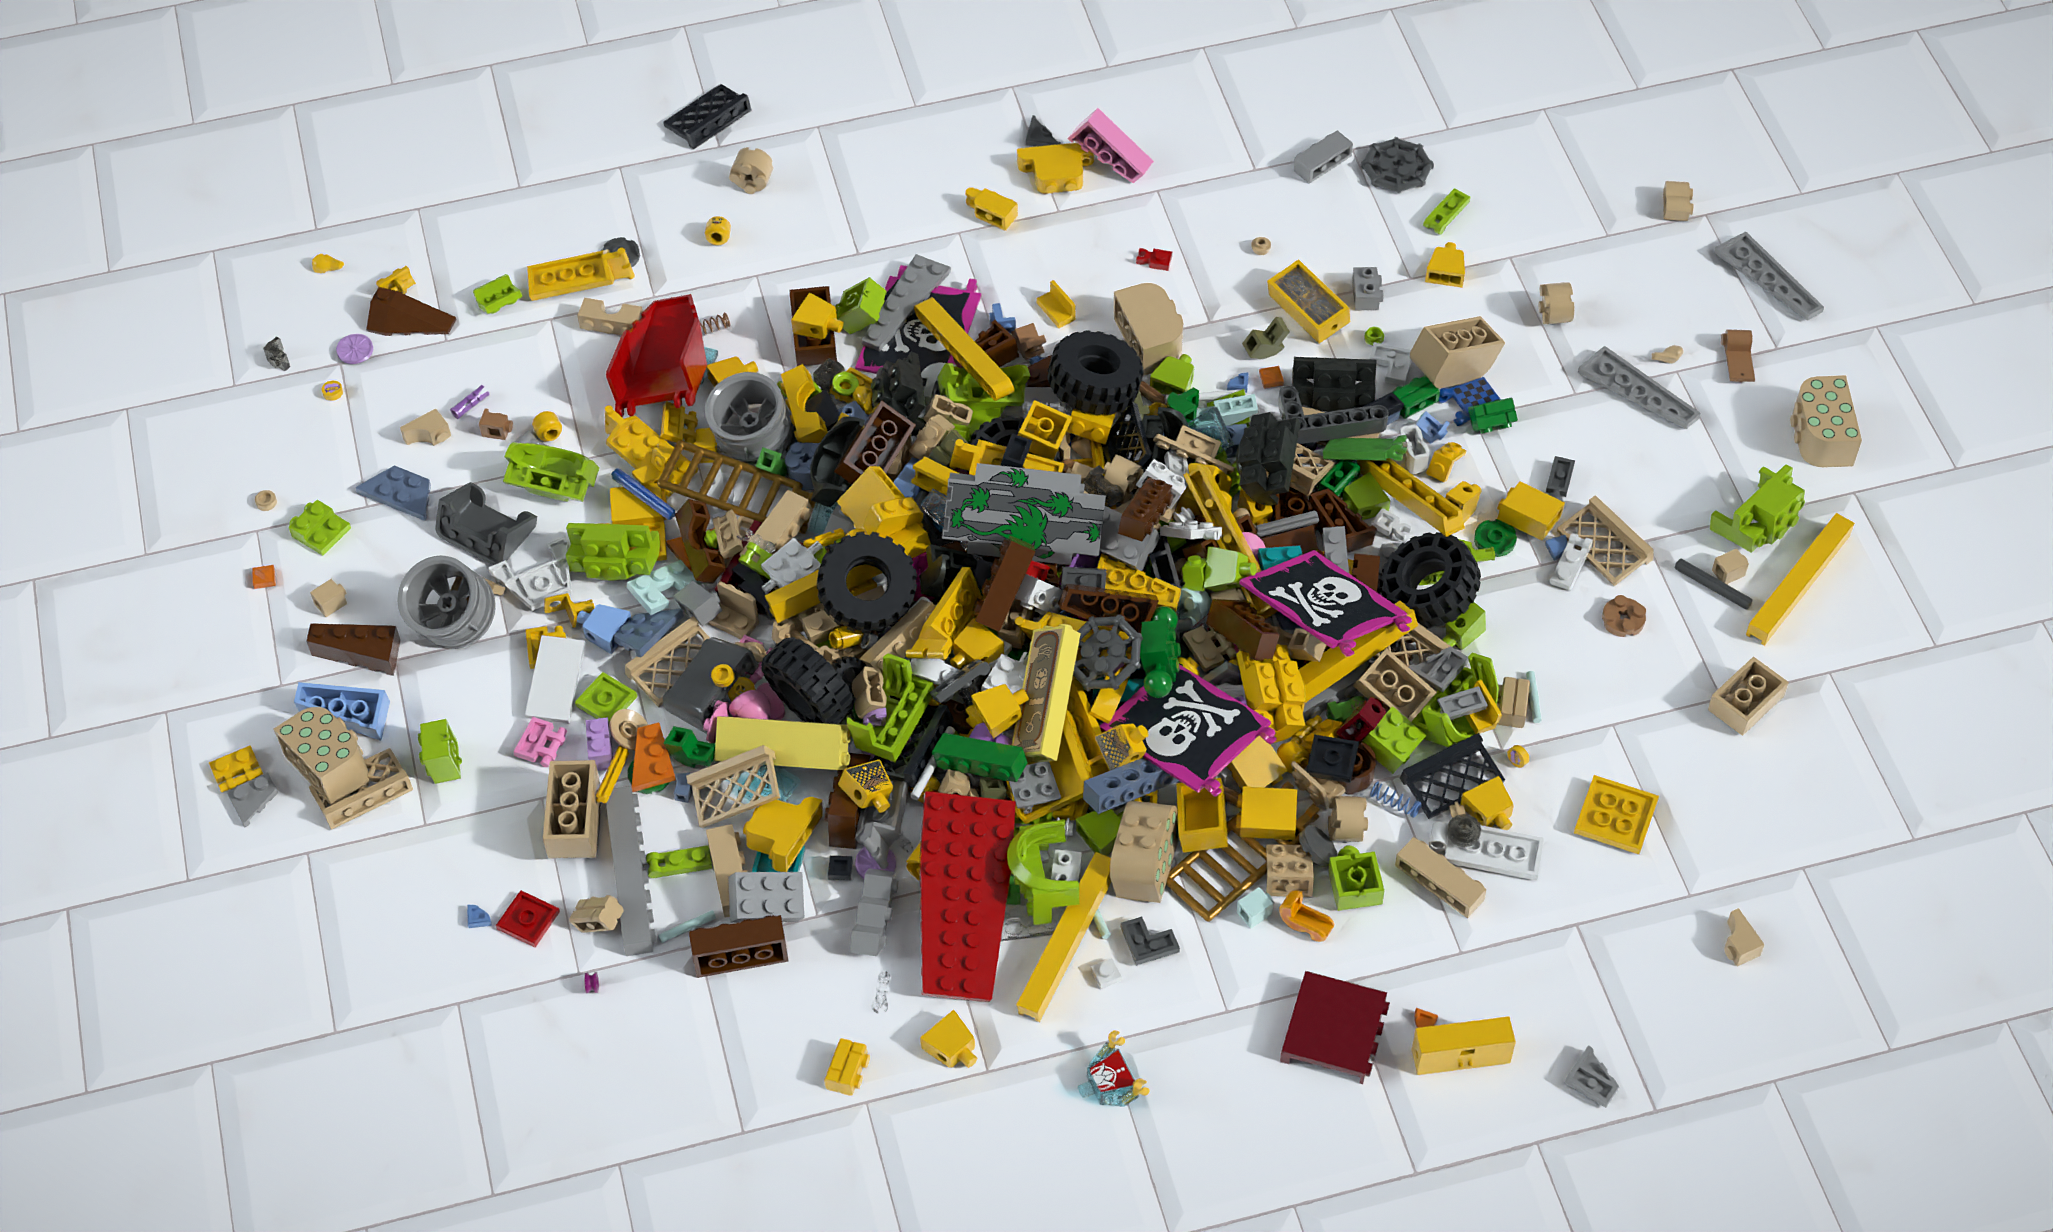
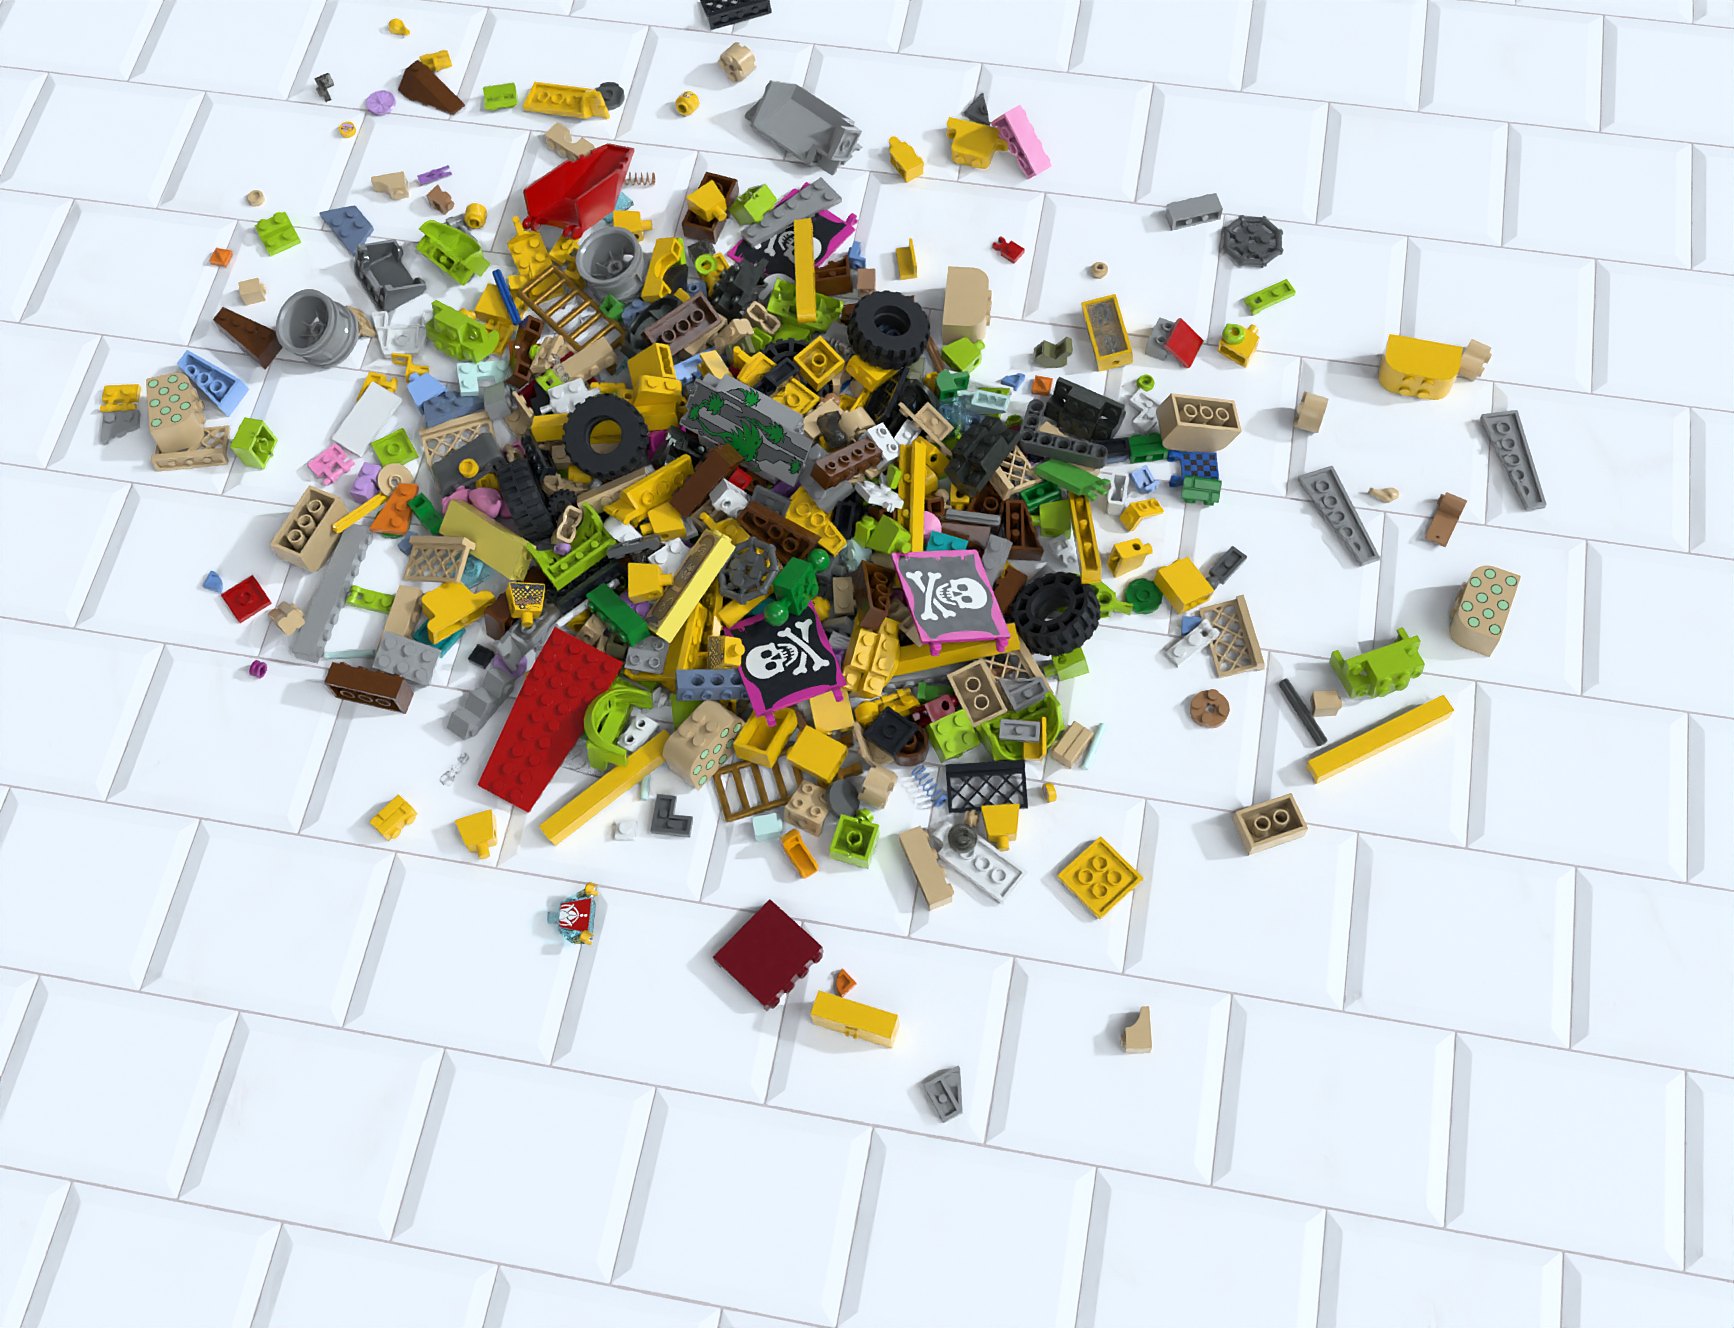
camera: 30 degrees right, 10 degrees up
none -> black bracket [521,429,558,482]
none -> light grey panel [744,80,863,176]
none -> lime tile [887,464,902,489]
none -> red tile [1163,318,1204,369]
none -> lime piece [1222,323,1245,345]
none -> yellow brick [1378,333,1463,400]

